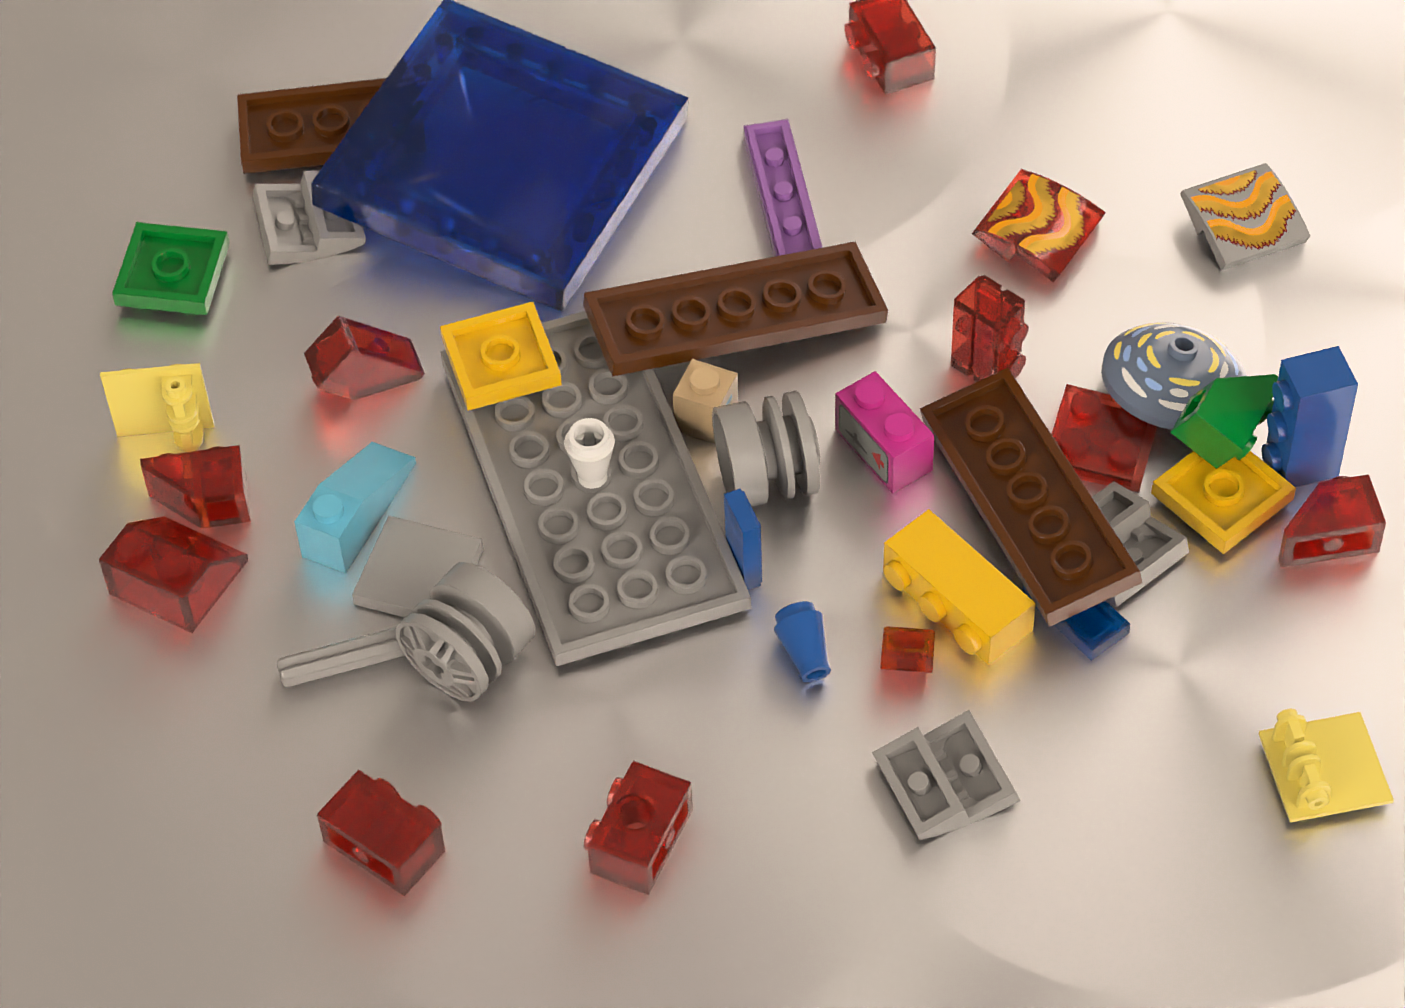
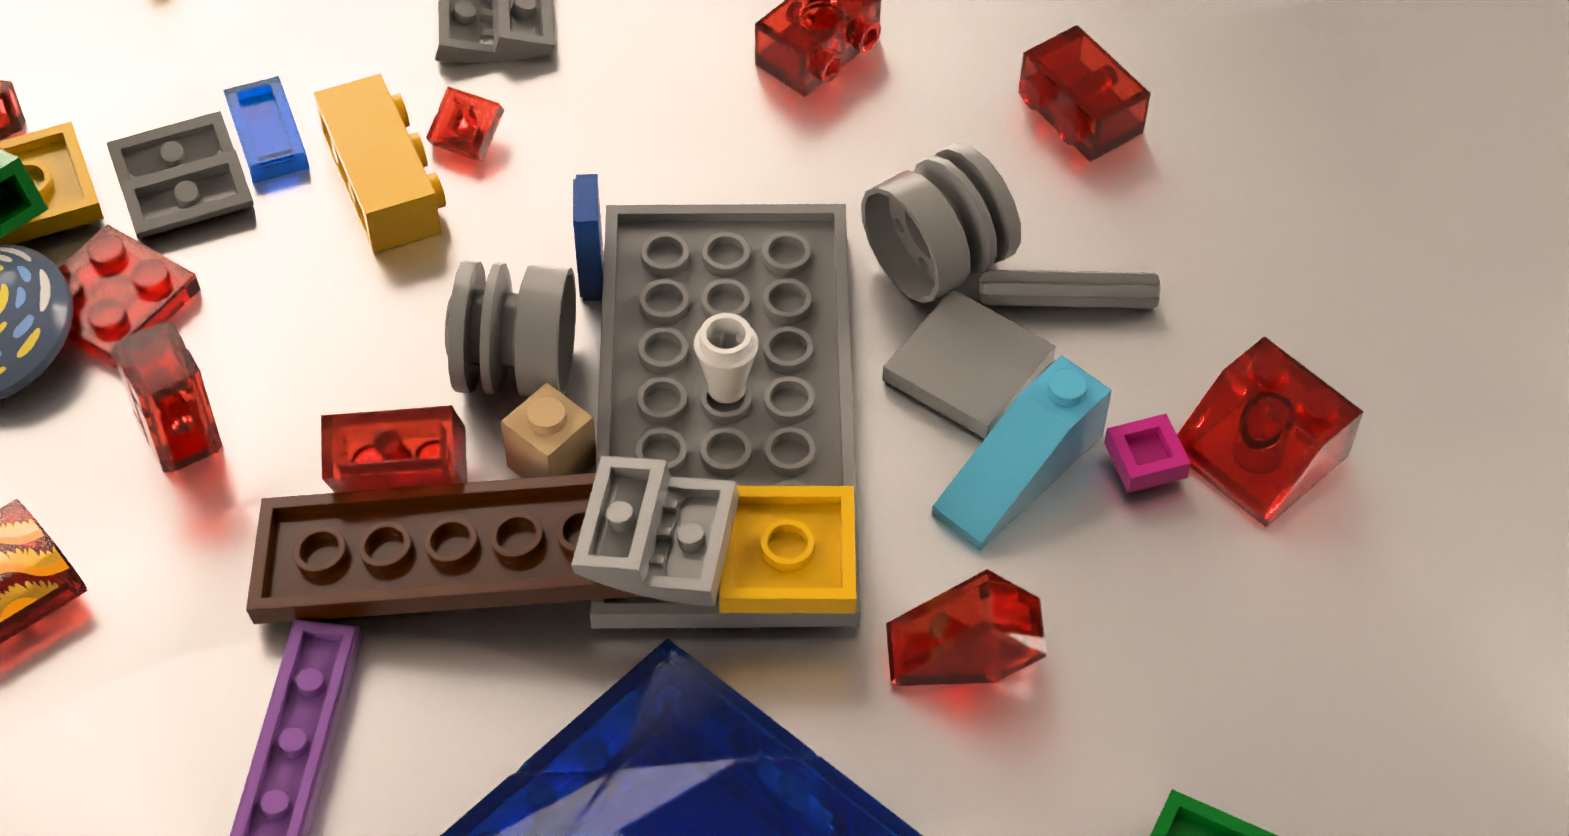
camera: 165 degrees left, 0 degrees up
light yellow hinge [100,363,215,453] -> none
clear red slope [140,445,251,529] -> none
blue cone [774,601,831,682] -> none
dark pink brick [835,371,934,494] -> none
reddish brown plate [920,368,1142,627] -> none
none -> clear red brick [321,405,467,493]
none -> light grey slope [571,456,739,607]
none -> dark pink plate [1104,414,1191,493]

